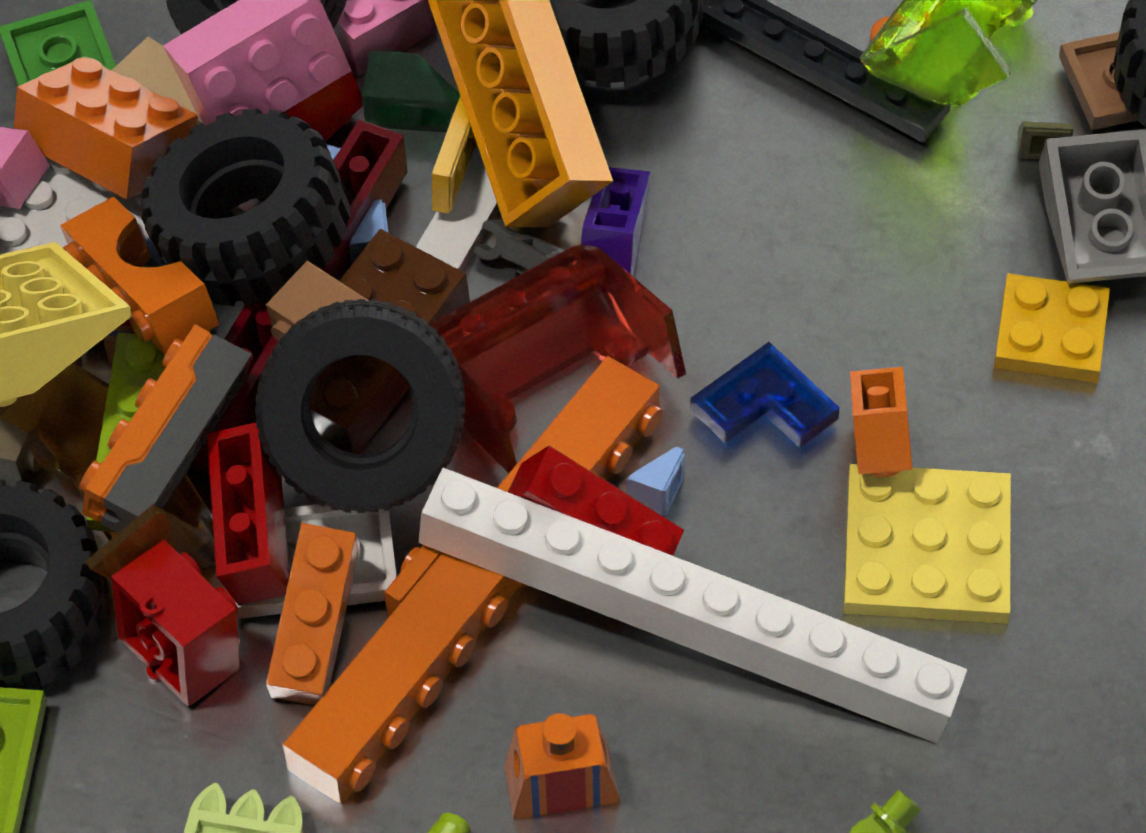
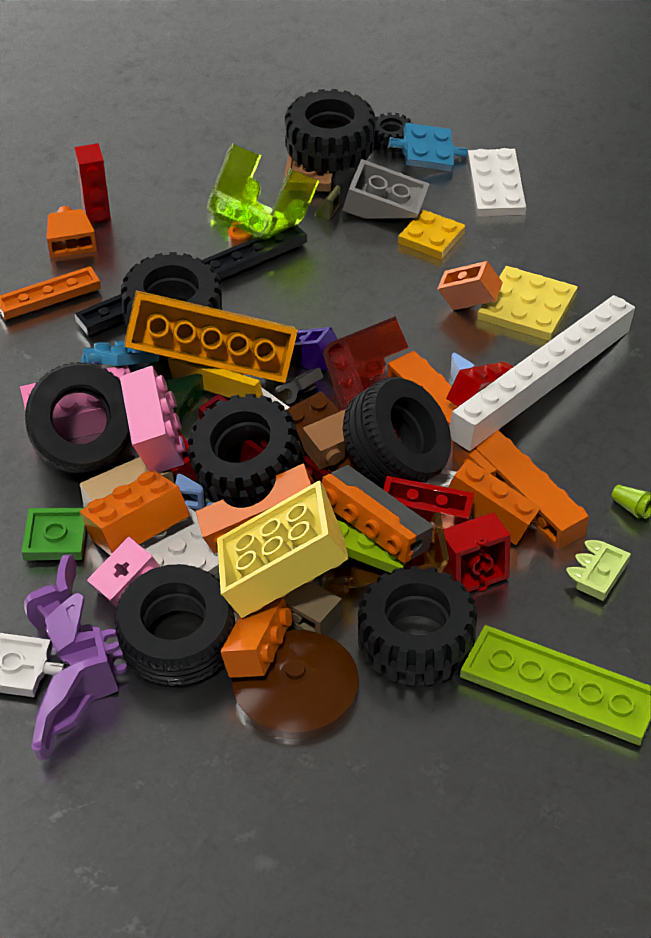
camera: 70 degrees left, 10 degrees down
orange torso [504,713,620,820] -> none
clear blue plate [690,342,840,448] -> none

